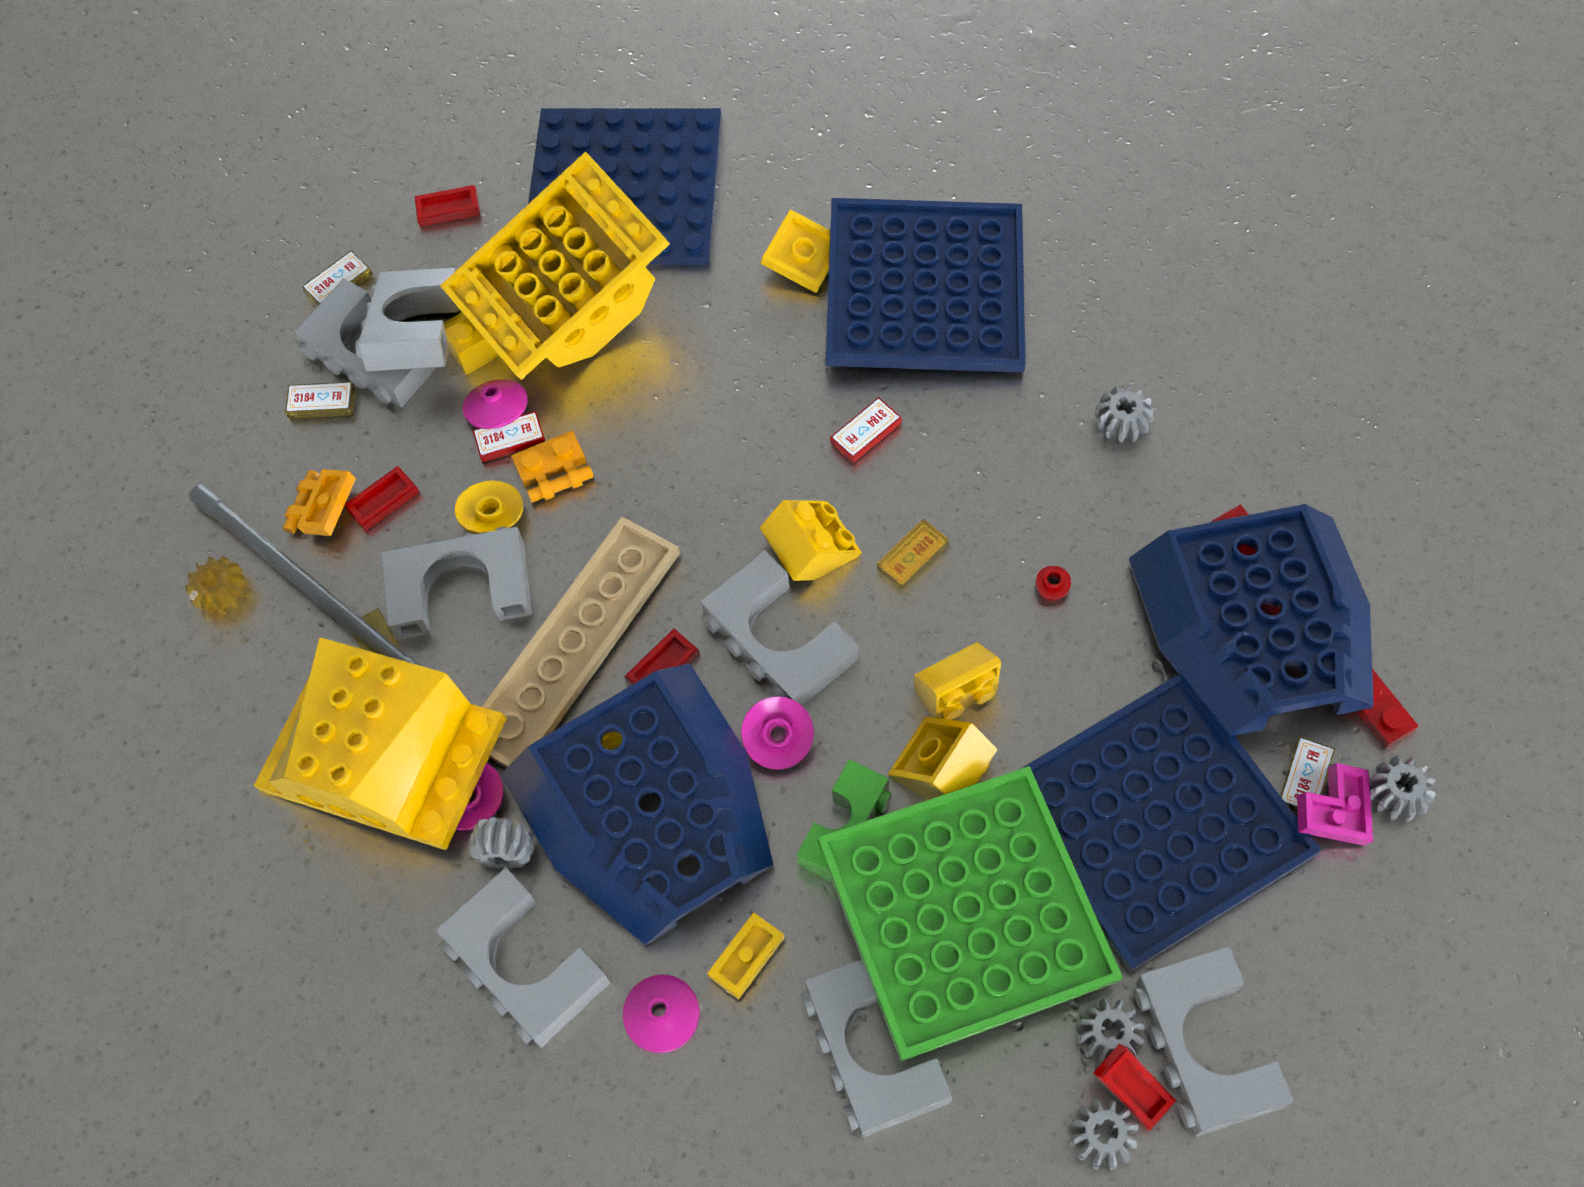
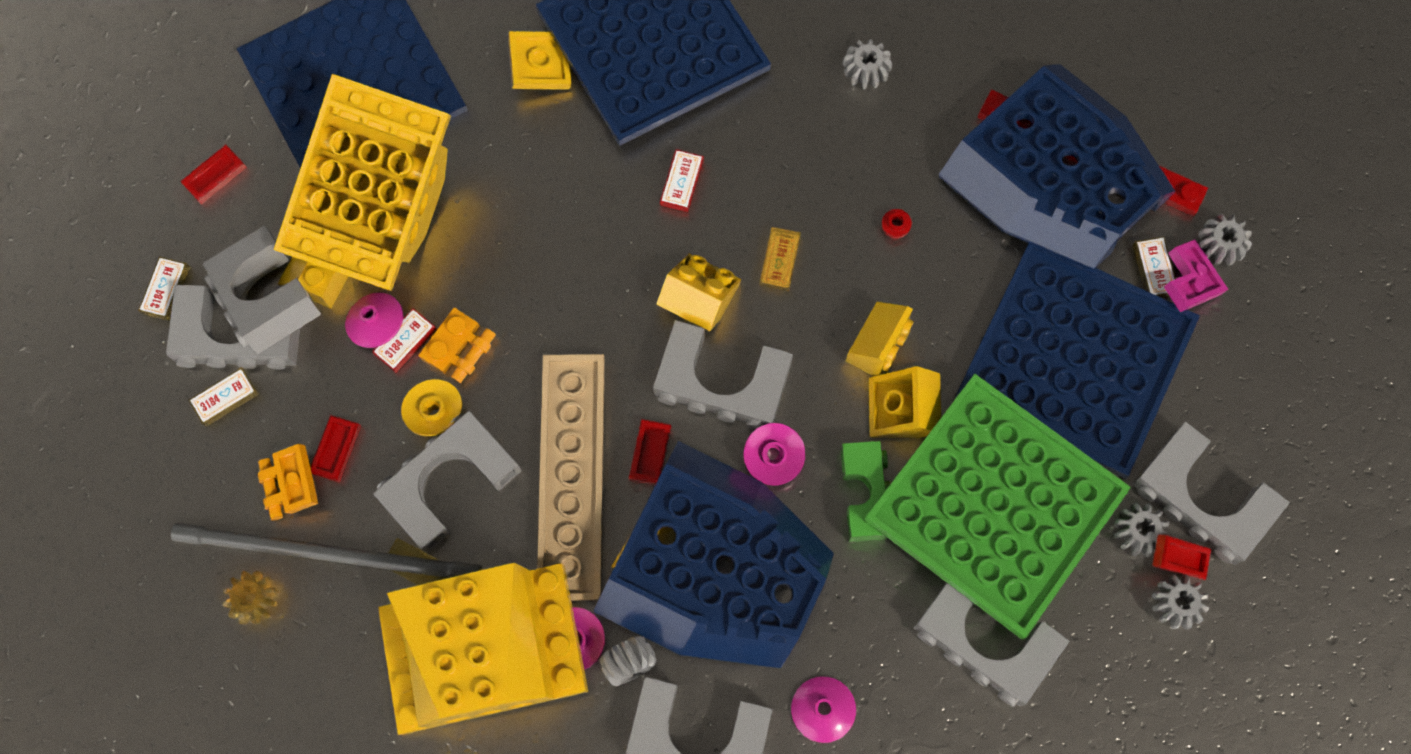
camera: 35 degrees left, 10 degrees up
yellow plate [707,912,785,1000] -> none

